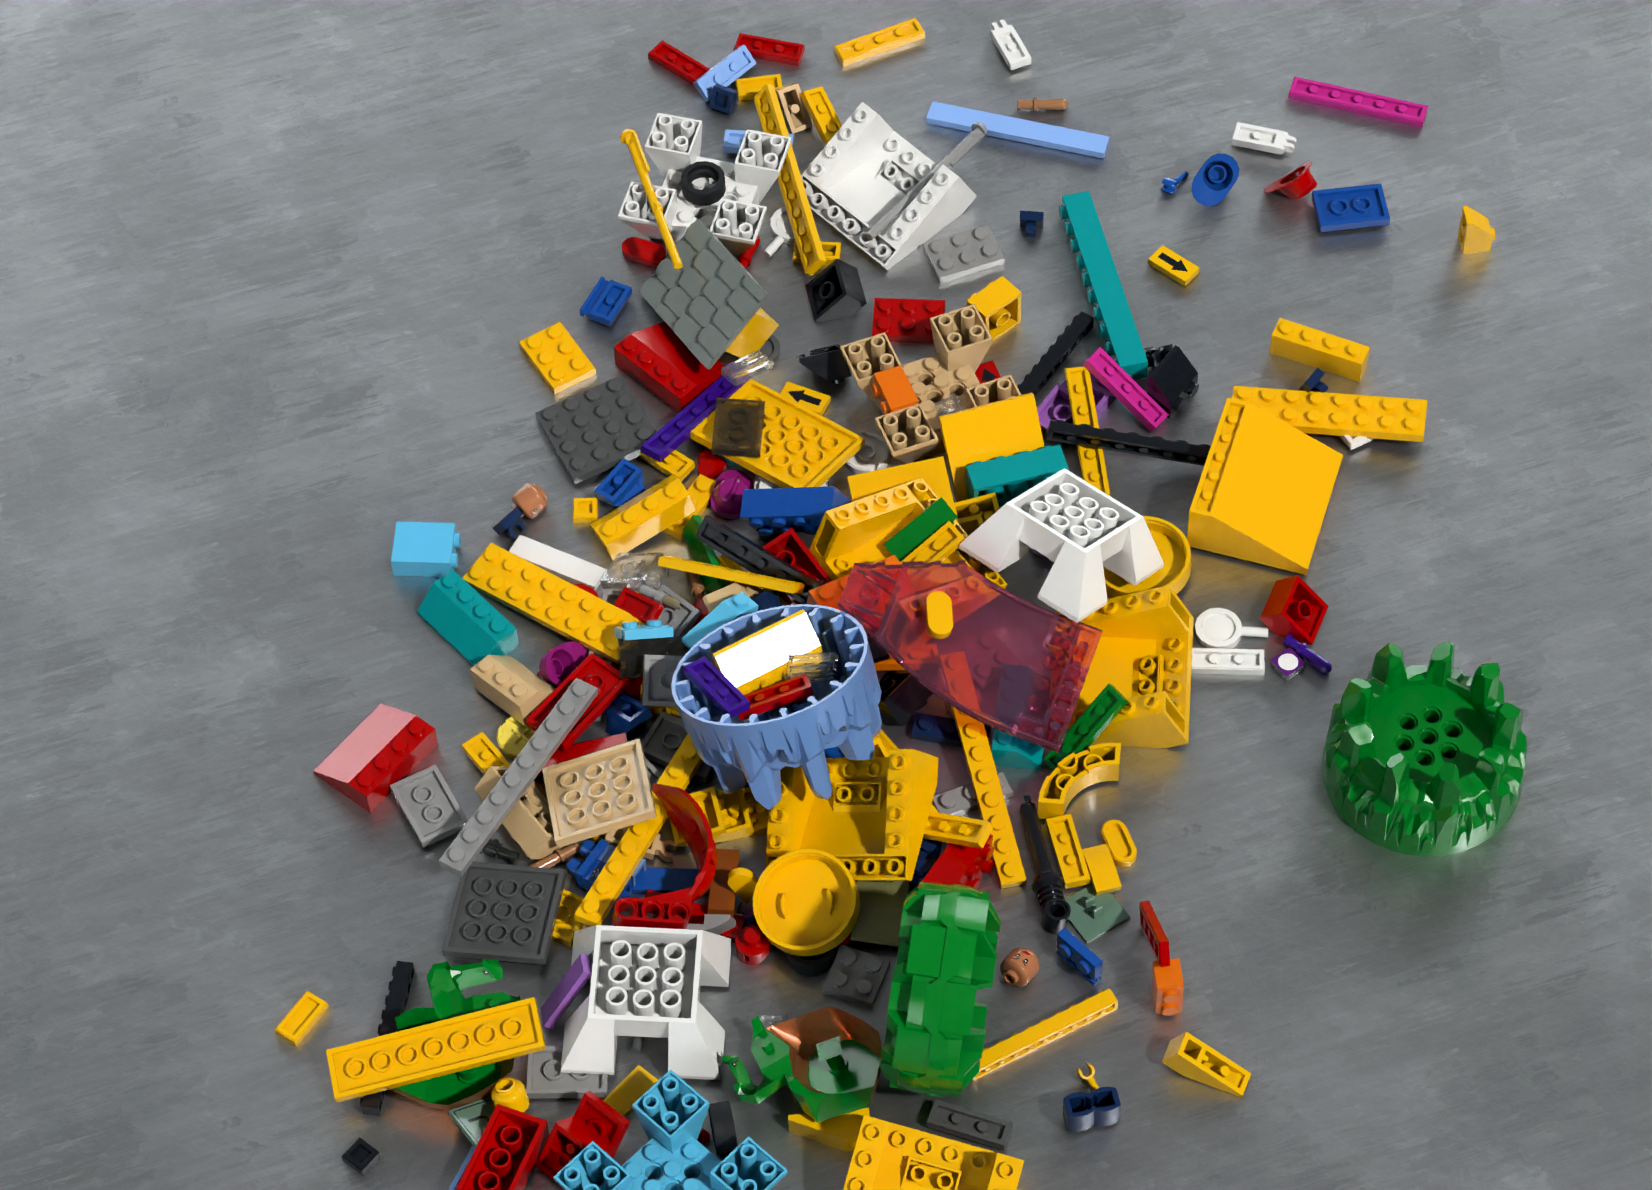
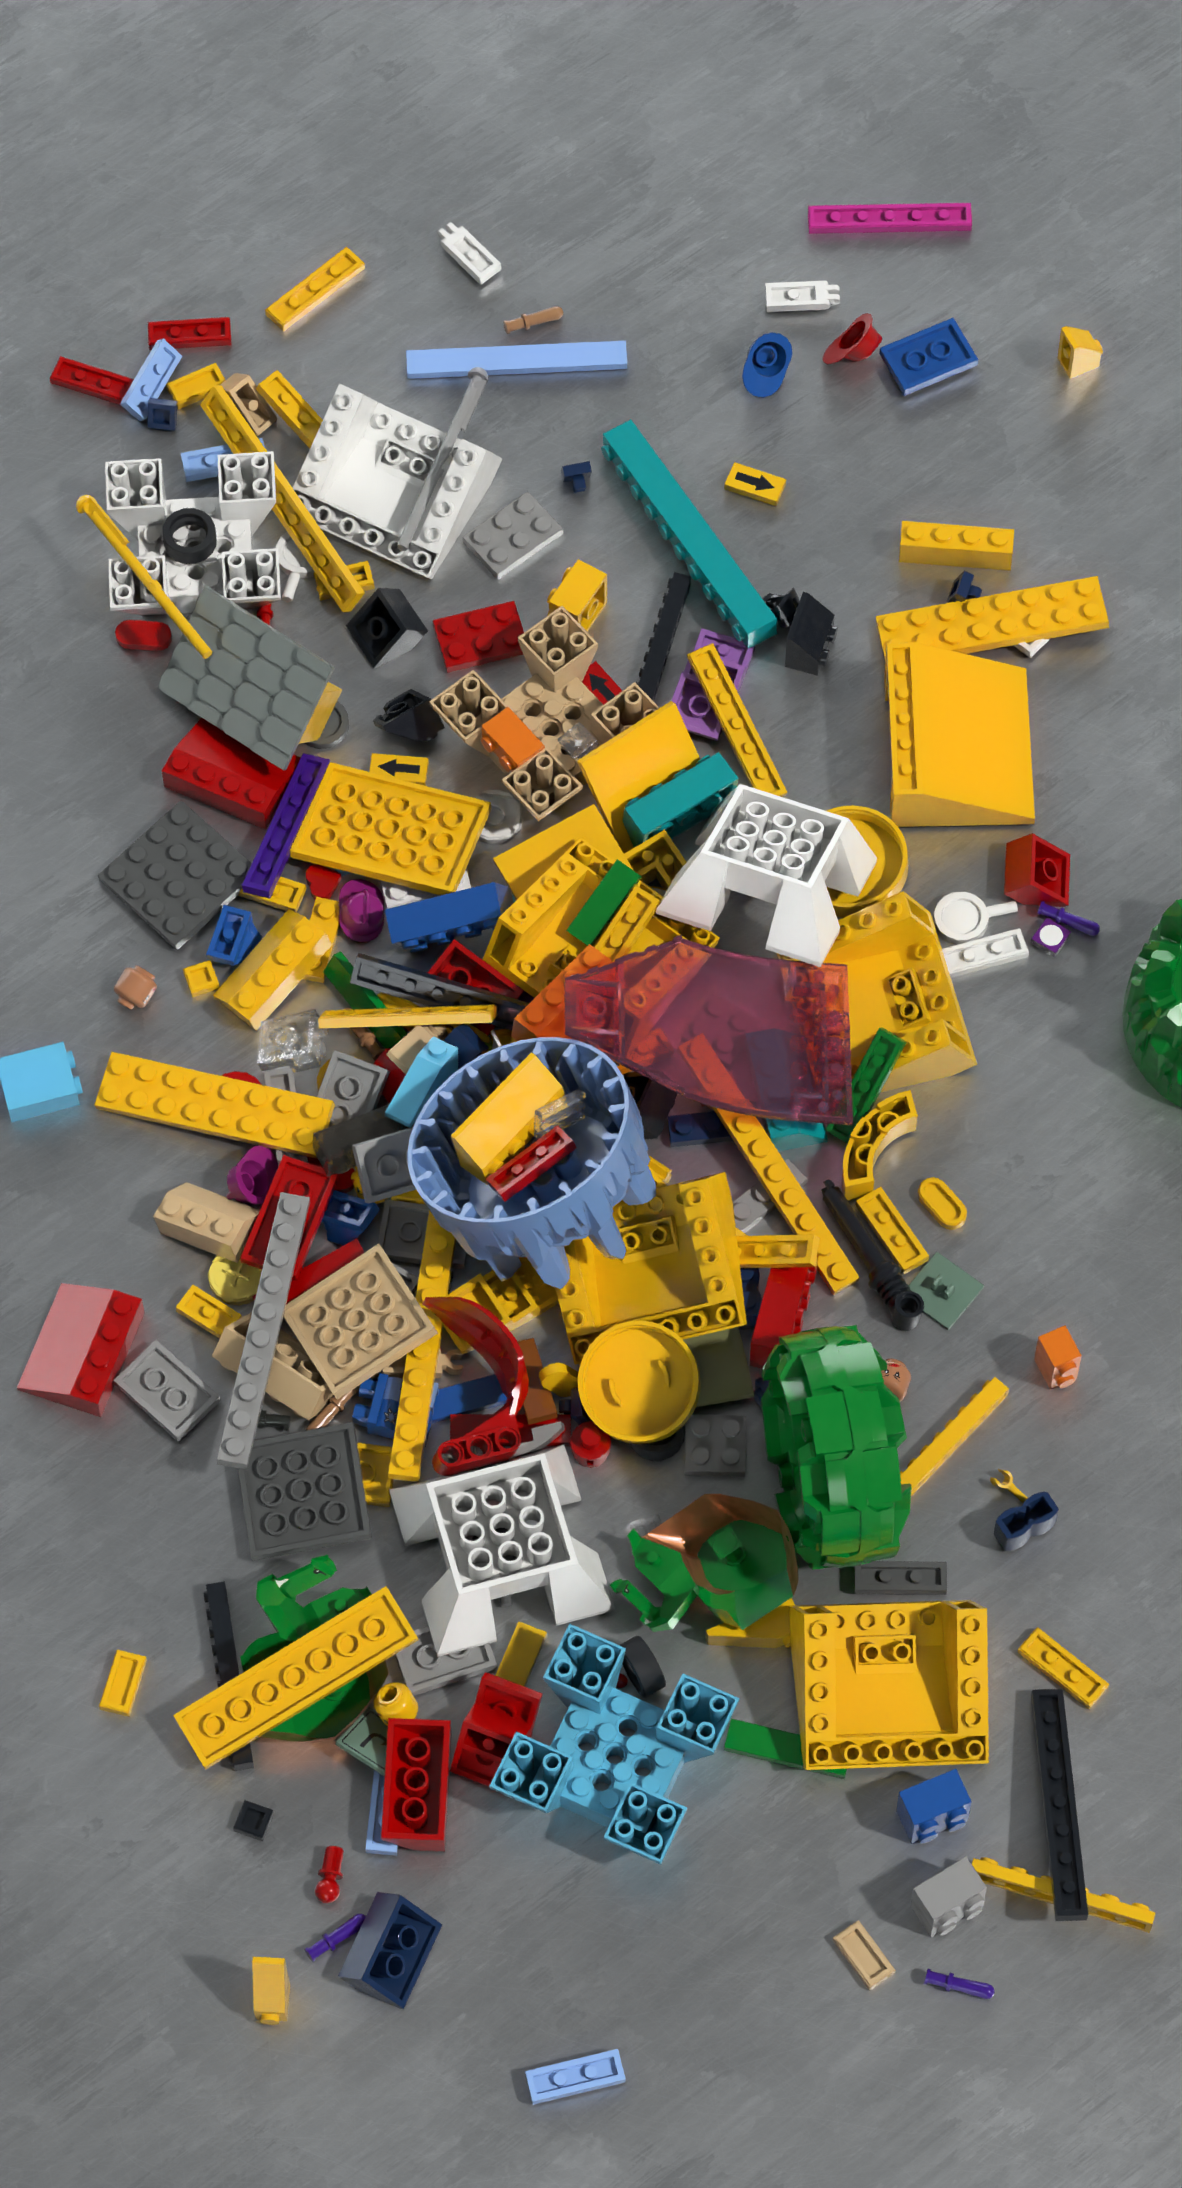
camera: 20 degrees left, 10 degrees up
teal slope [417,569,519,666] -> none
dark blue tile [493,507,526,540] -> none
white tile [509,535,607,592] -> none
yellow plate [519,322,596,395] -> none
medium lavender tile [541,954,592,1029] -> none
blue plate [580,276,632,327] -> none
red tile [614,586,664,624] -> none
medium azure plate [614,620,674,640] -> none
light grey piece [639,584,680,610] -> none
dark purple plate [684,656,750,718] -> none
clear smoke tile [711,398,765,458] -> none
clear tile [721,350,774,386] -> none
yellow tile [925,591,953,639] -> none
black plate [1046,420,1211,466] -> none
blue plate [1056,928,1103,986] -> none
yellow slope [1082,844,1122,896] -> none
dark pink plate [1083,347,1169,432] -> none
red tile [1139,901,1170,967] -> none
blue hand [1161,171,1189,194] -> none
yellow slope [1162,1032,1251,1097] -> none

